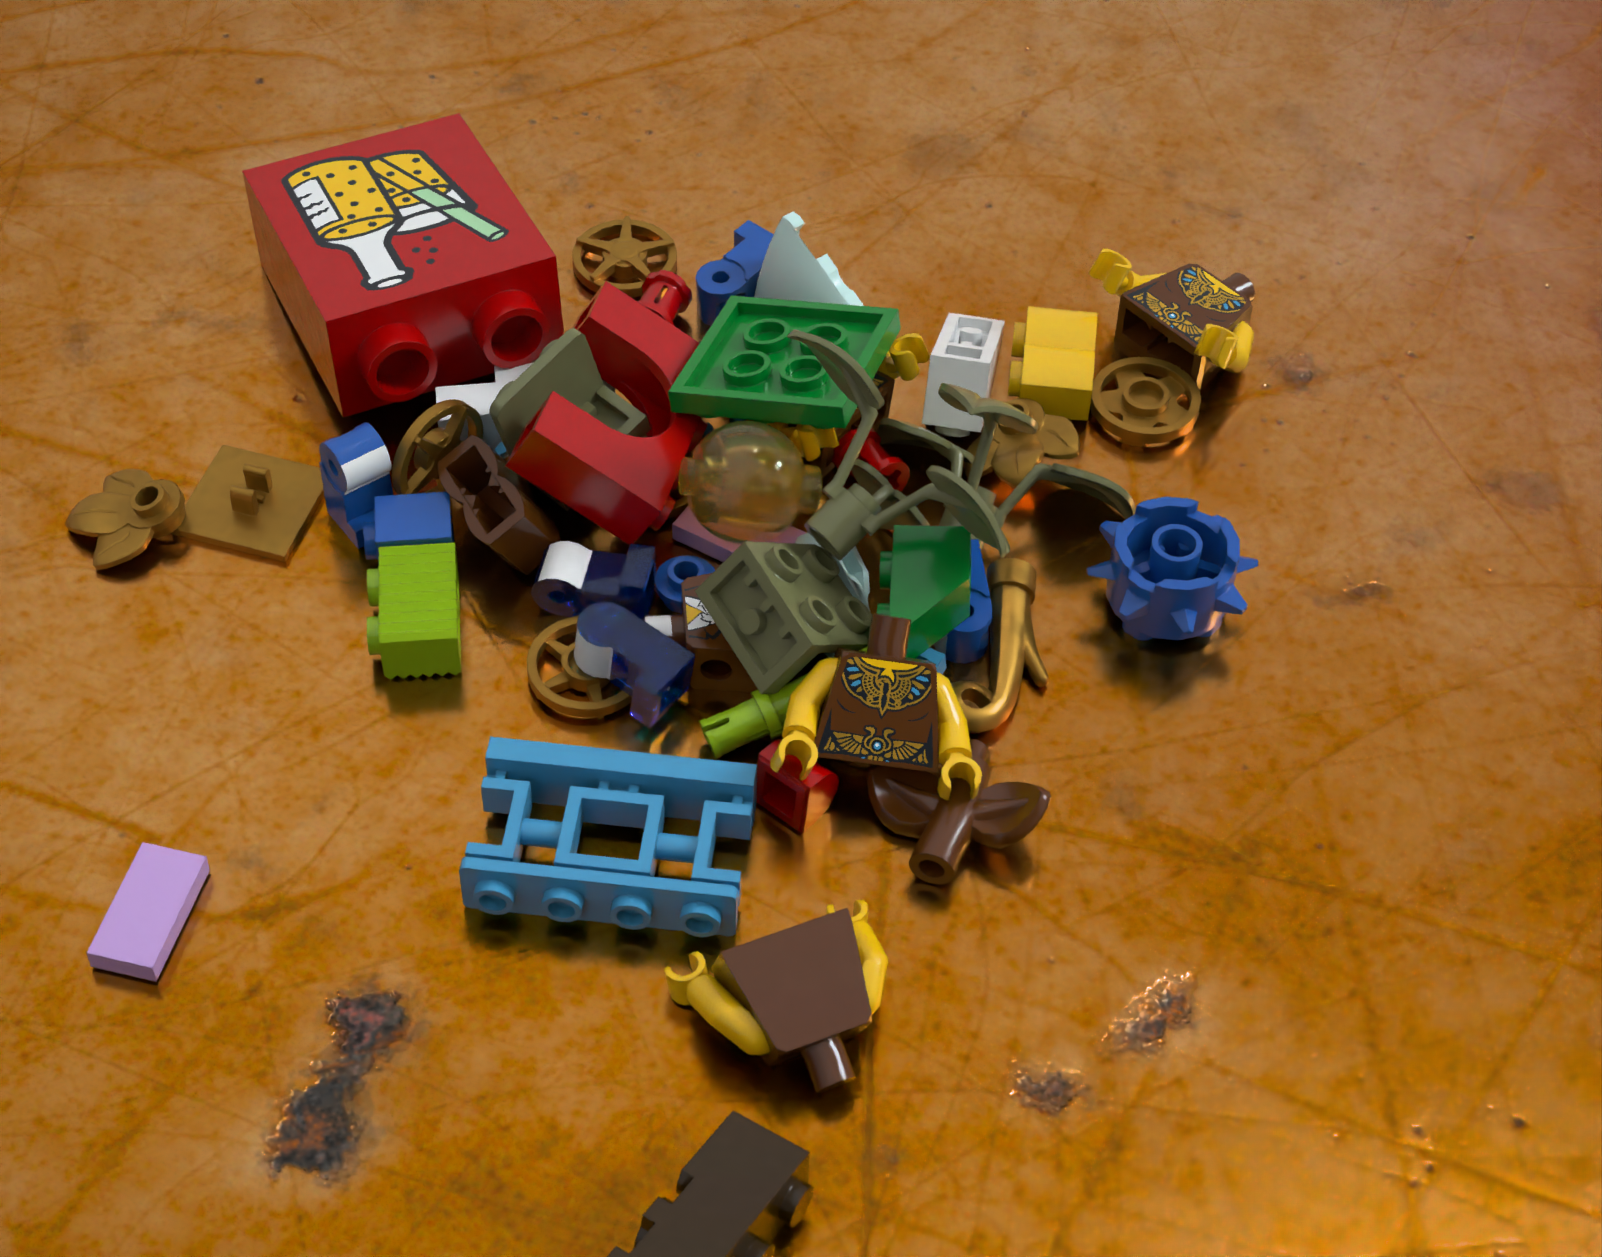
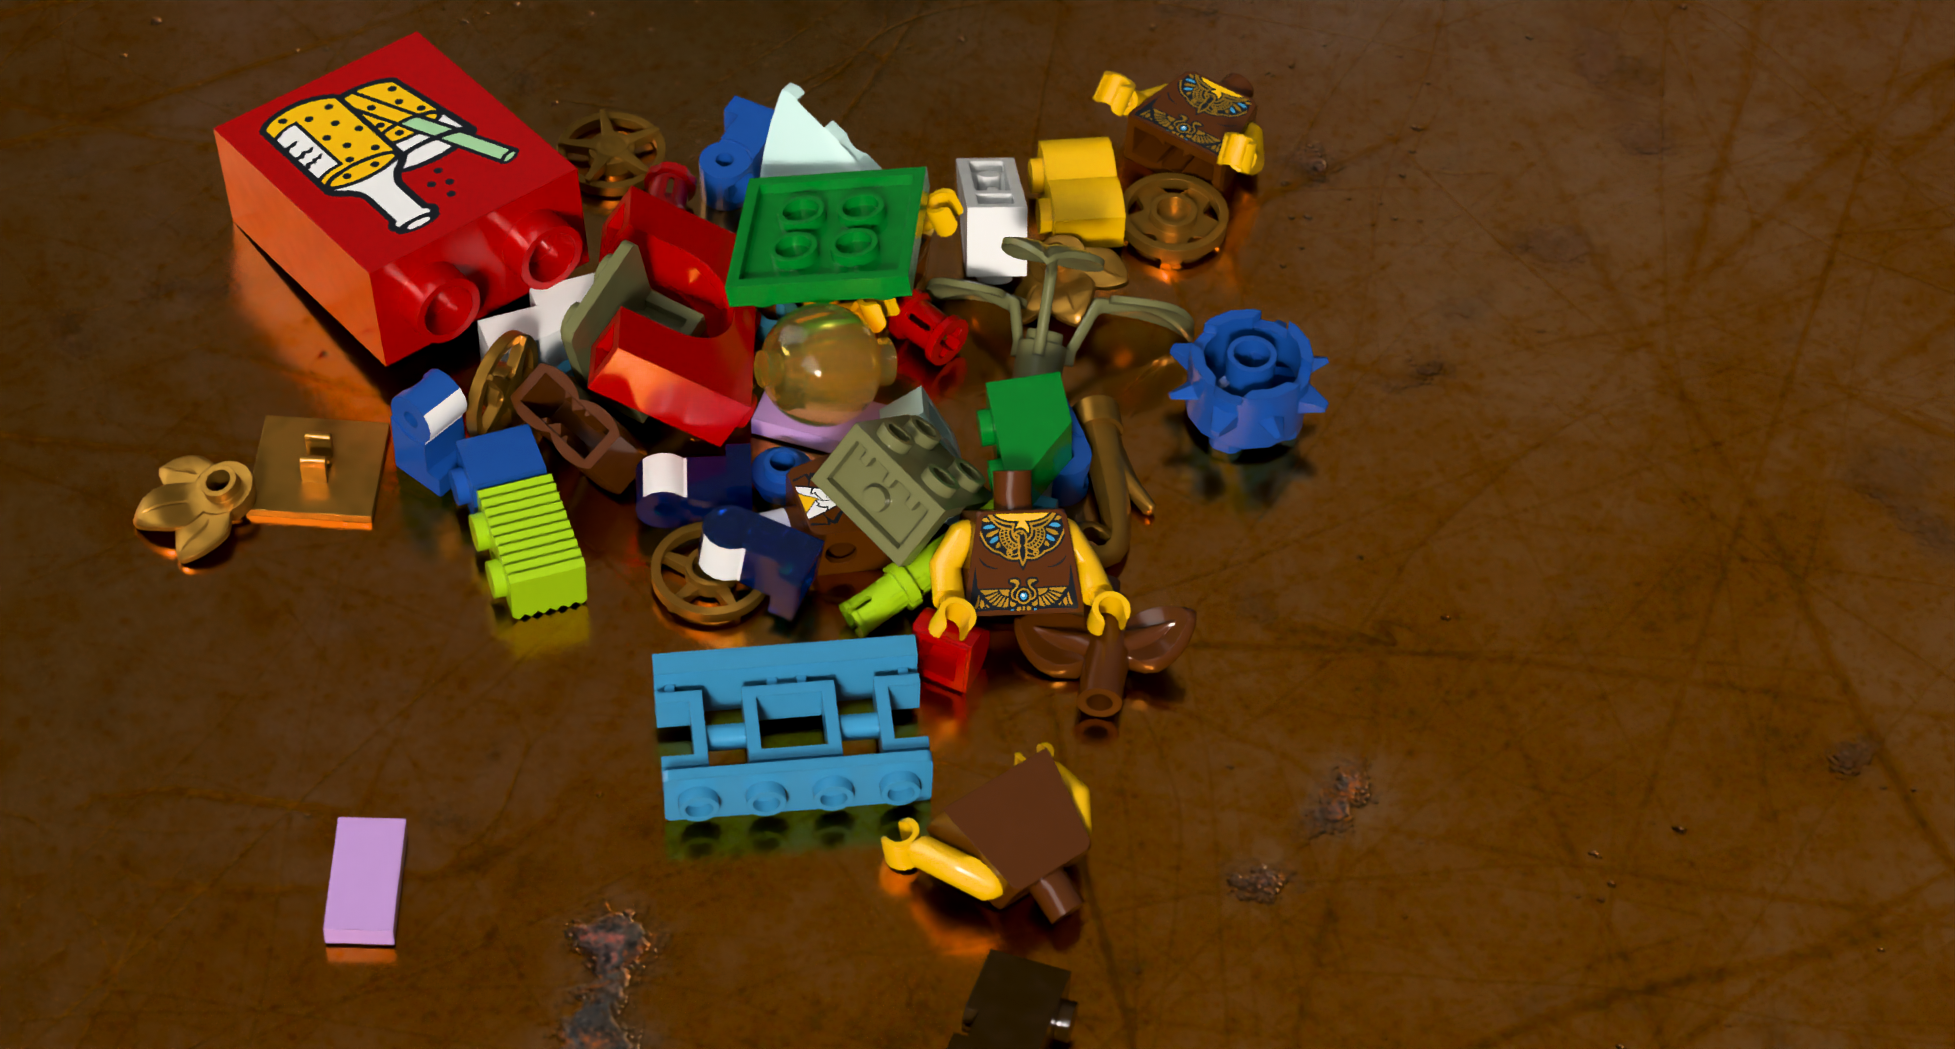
camera: 15 degrees left, 0 degrees up
olive plant [787,329,1010,560] -> none

